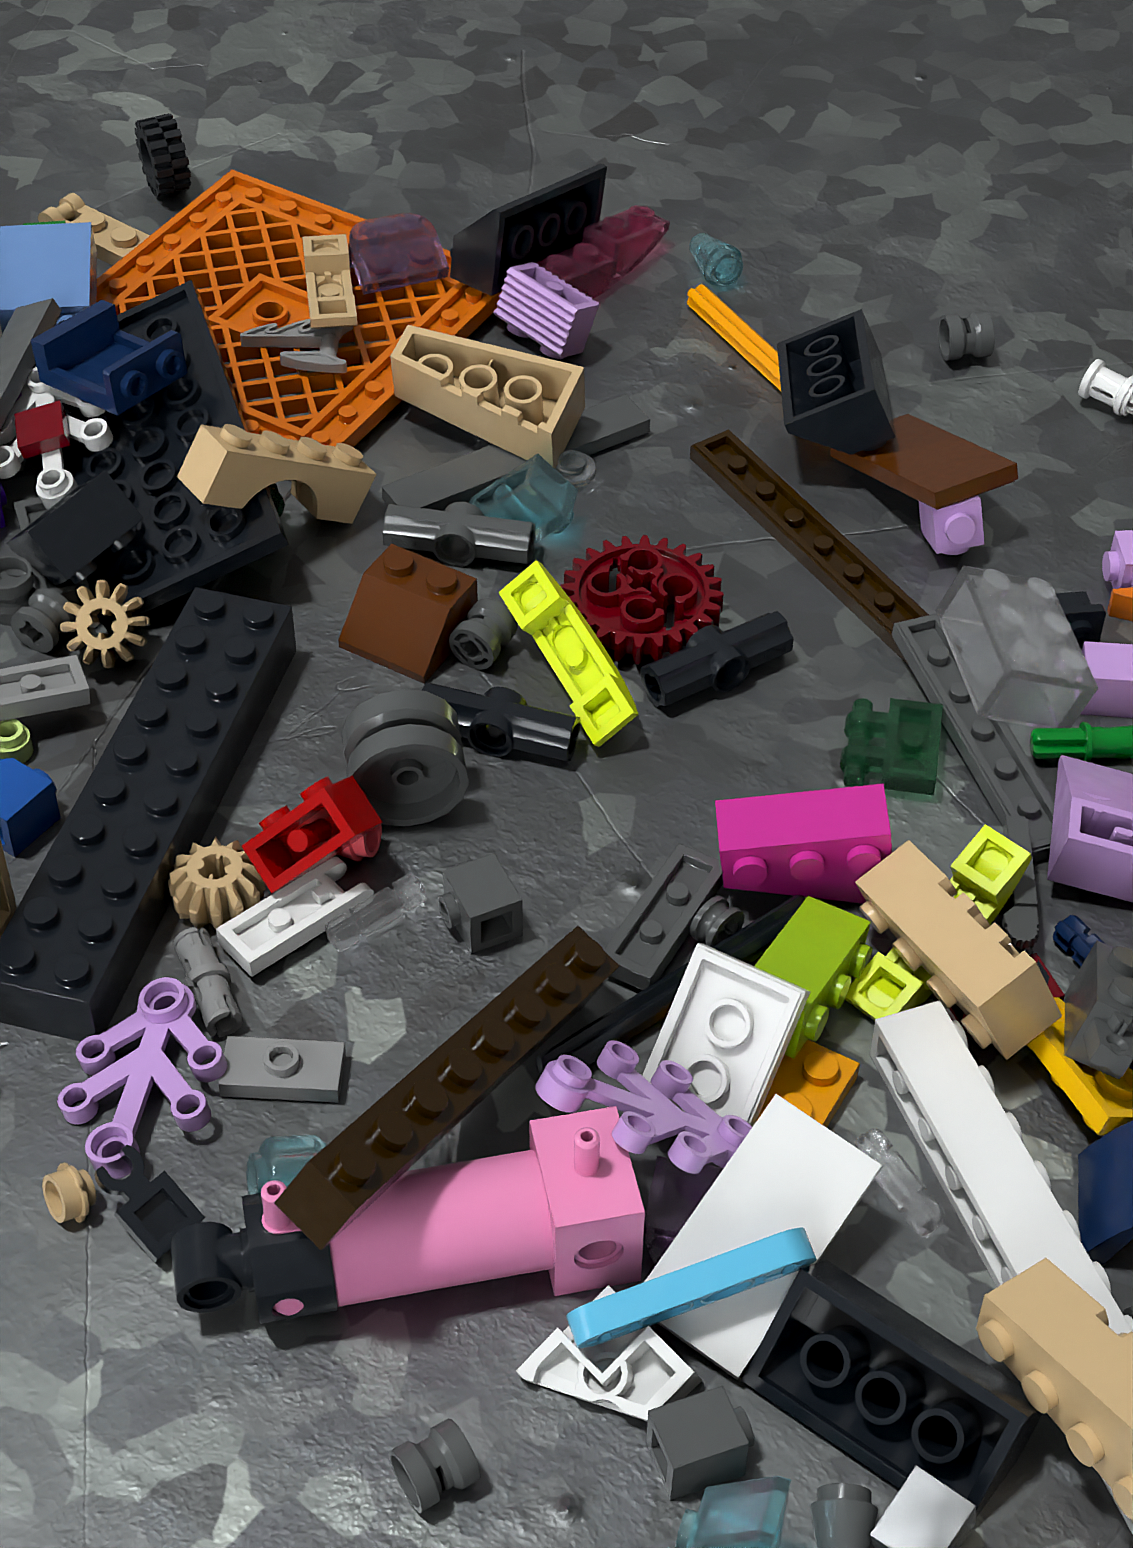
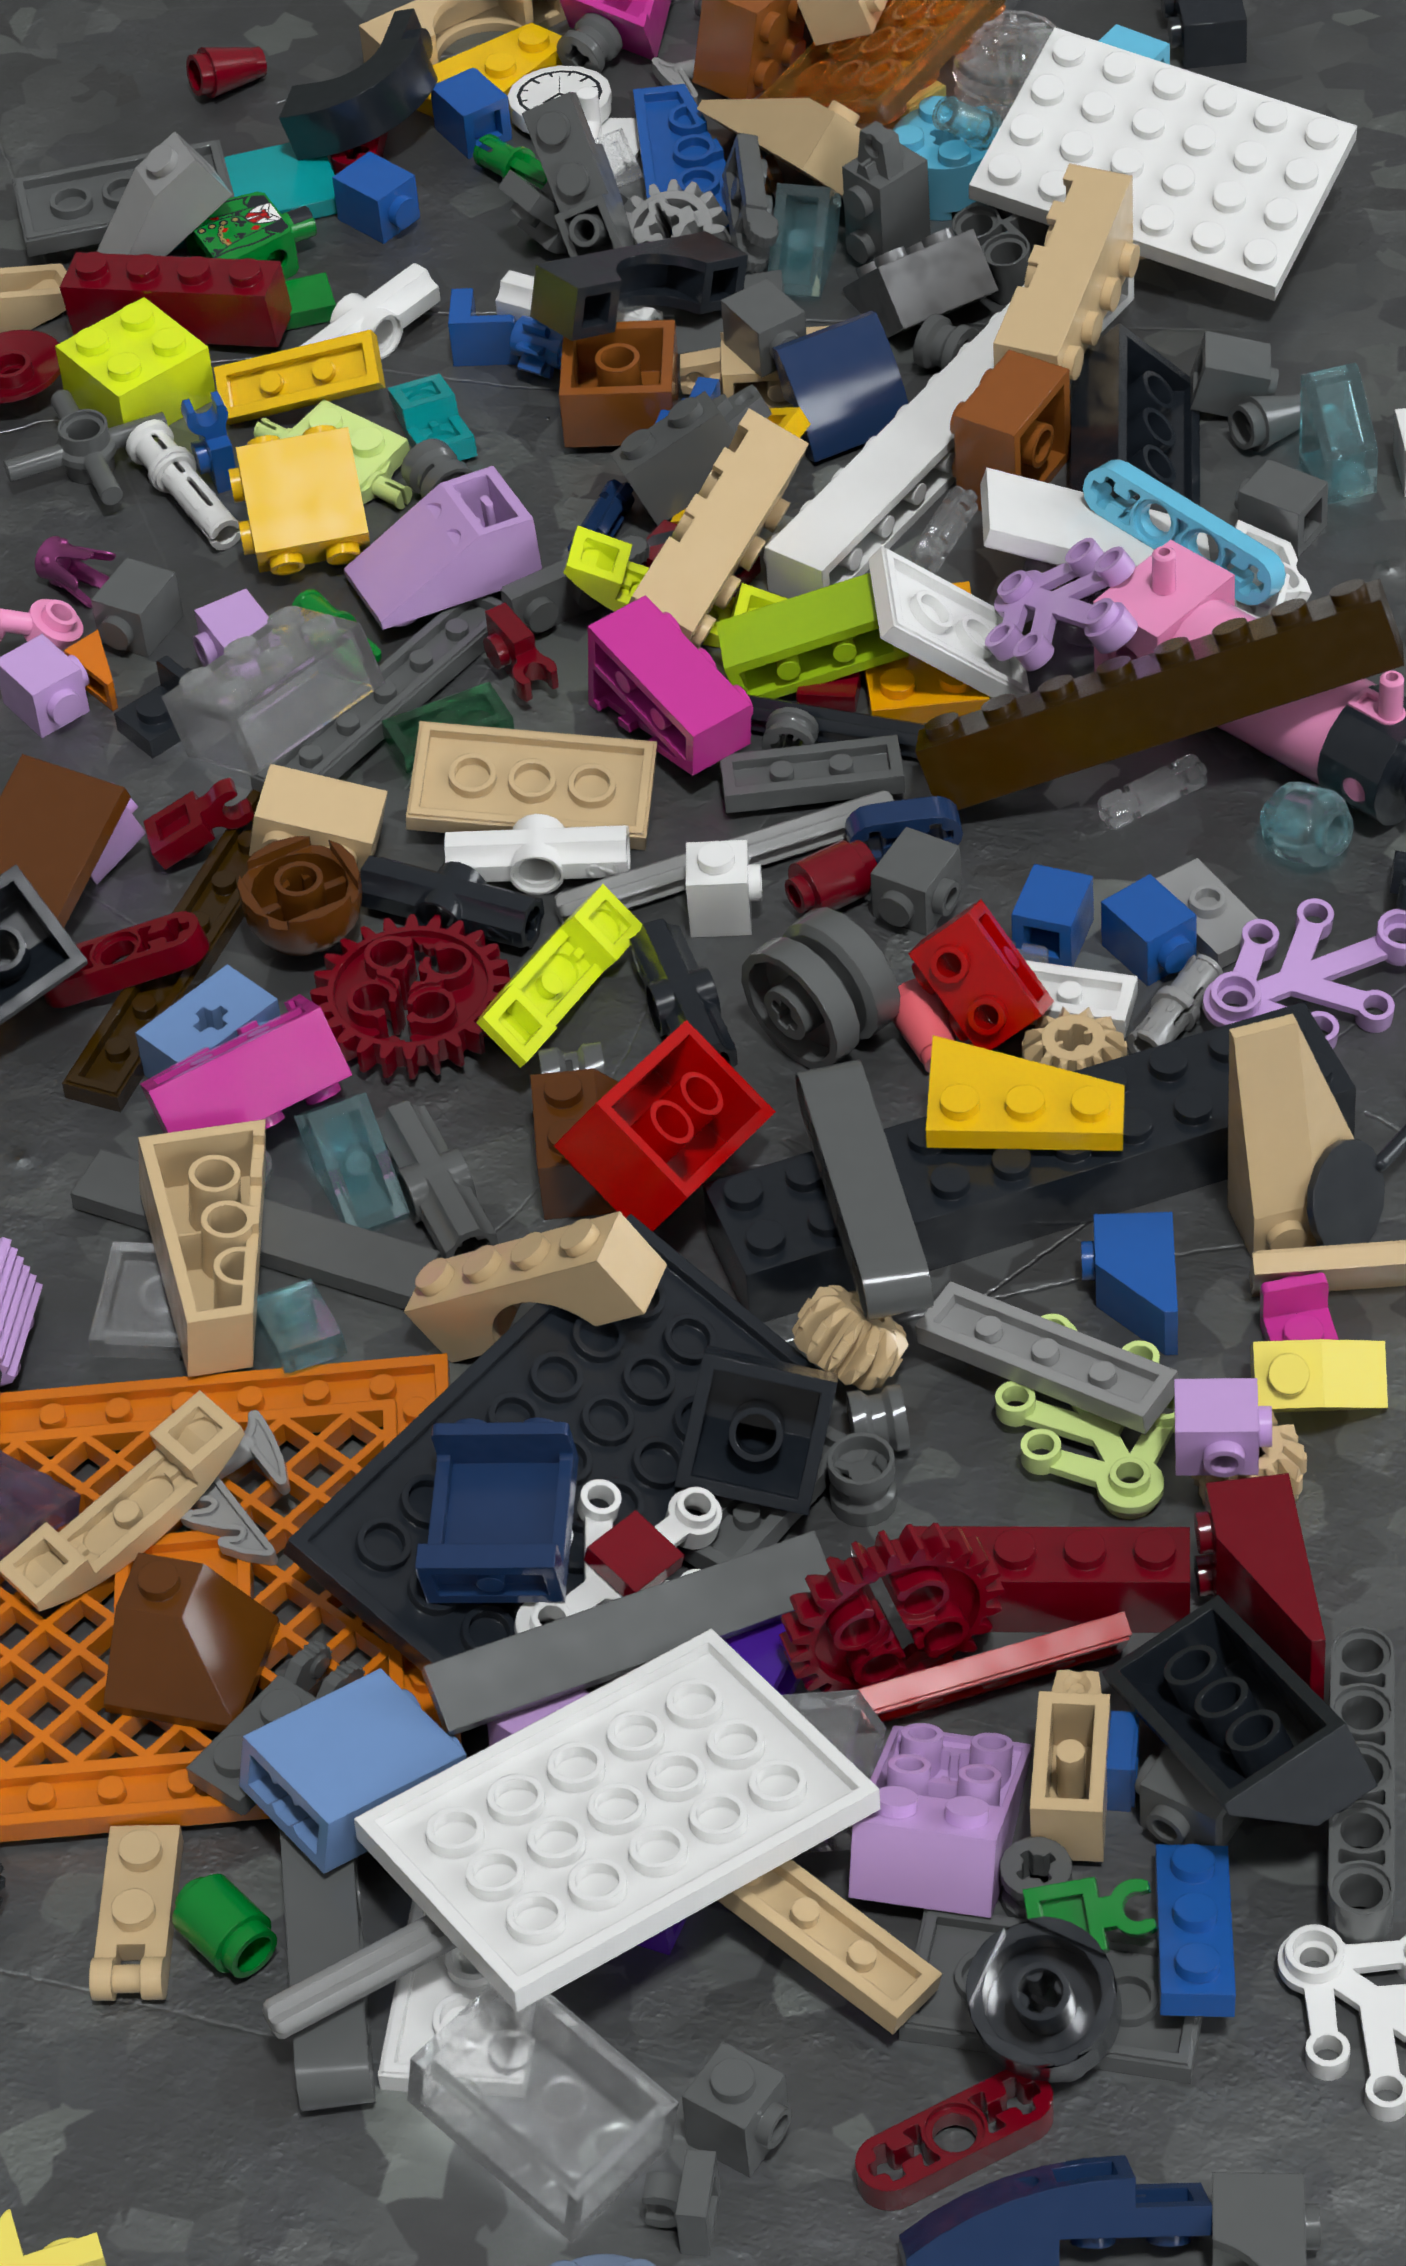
camera: 120 degrees left, 0 degrees up
none -> dark red beam [43,911,210,1008]
none -> reddish brown slope [103,1552,280,1732]
none -> medium blue brick [135,964,281,1078]
none -> dark pink wedge [140,994,352,1133]
none -> dark red plate [143,778,254,870]
none -> dark grey hinge [186,1640,365,1816]
none -> reddish brown cylinder [237,836,362,956]
none -> tan brick [249,764,388,872]
none -> clear light blue plate [256,1279,348,1373]
none -> tan tile [406,721,657,850]
none -> white piece [444,814,631,895]
none -> dark red plate [483,602,559,702]
none -> light grey axle [554,790,895,924]
none -> red brick [554,1020,776,1231]
none -> white brick [686,840,763,938]
none -> dark red brick [785,840,877,913]
none -> dark grey beam [795,1059,934,1321]
none -> dark blue beam [845,796,963,864]
none -> yellow wing [926,1035,1125,1151]
none -> dark orange brick [950,350,1071,512]
none -> blue brick [1011,864,1094,967]
none -> blue brick [1101,874,1197,987]

